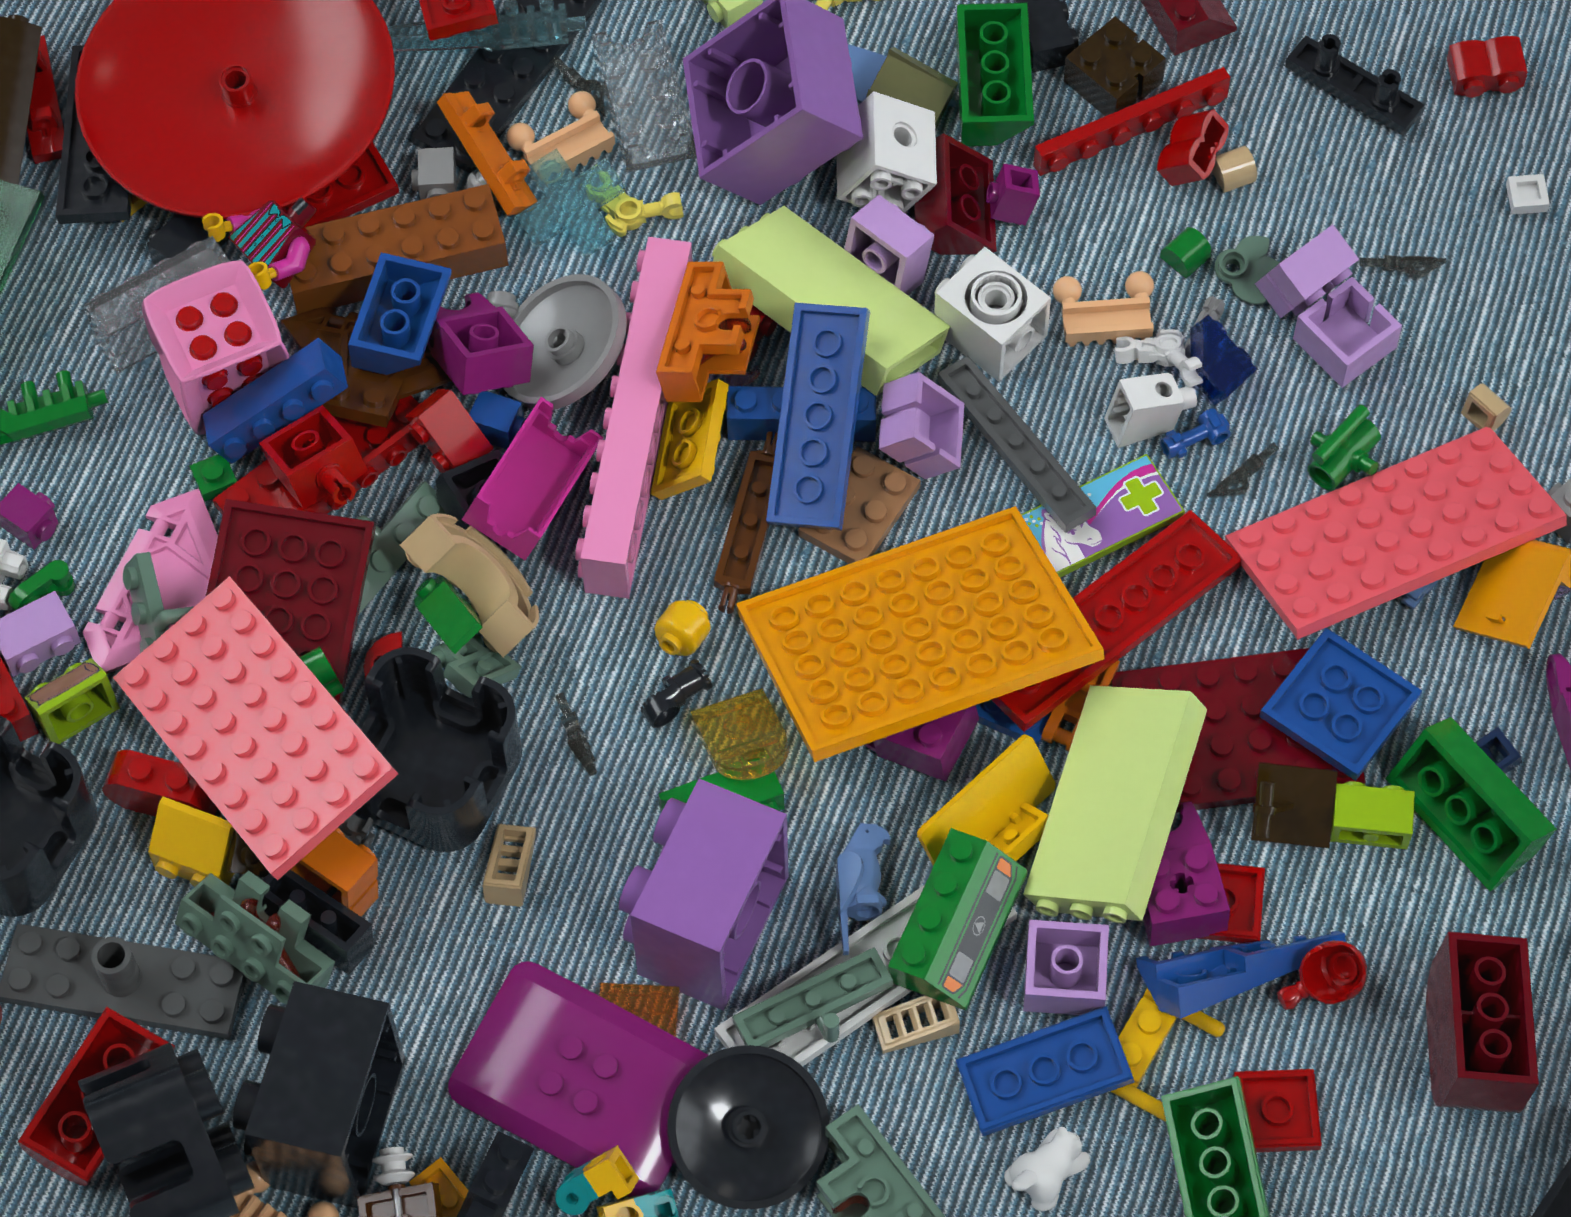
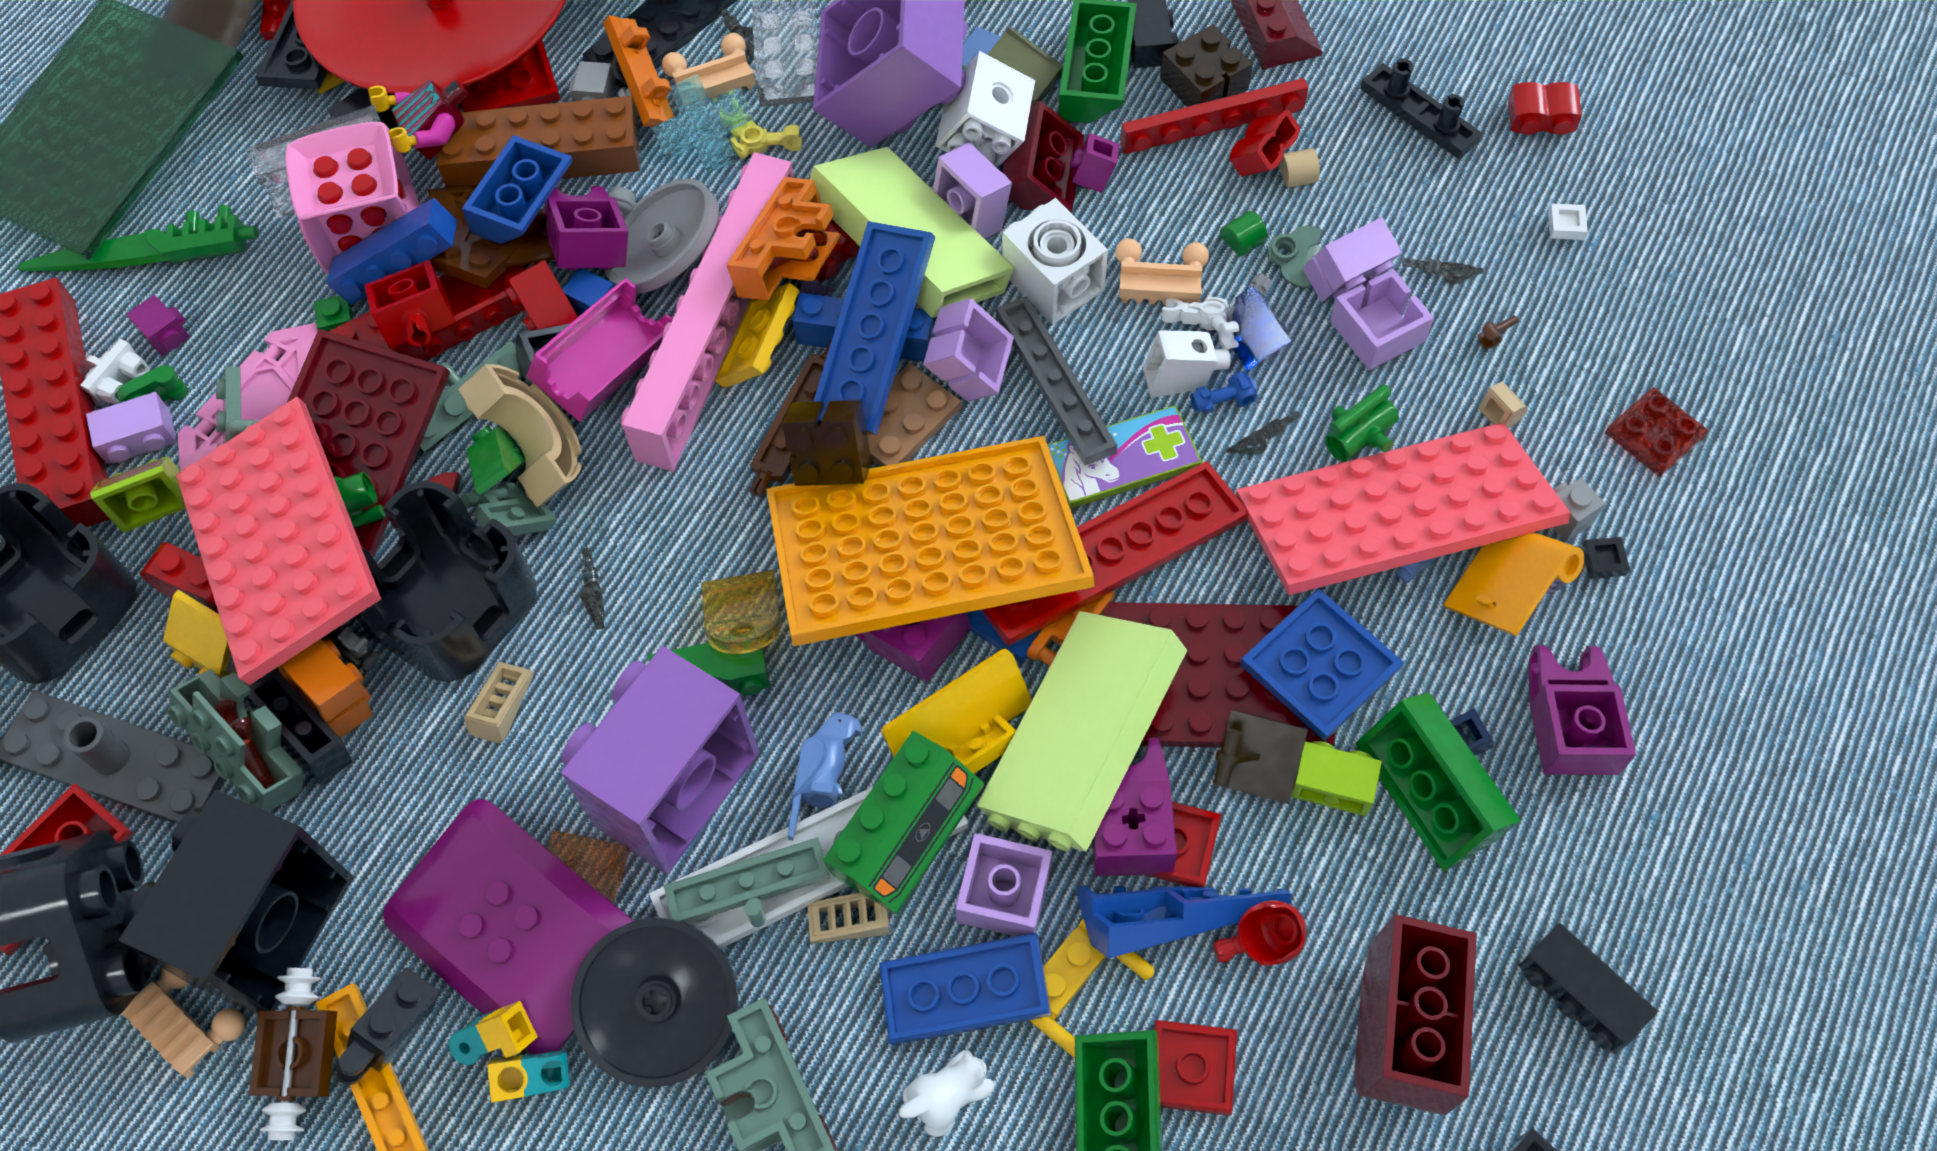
camera: 10 degrees right, 0 degrees up
black connector [640,659,713,728] -> none
yellow head [654,600,711,656] -> none
none -> dark brown piece [782,400,872,486]
none -> reddish brown hand [1477,315,1519,349]

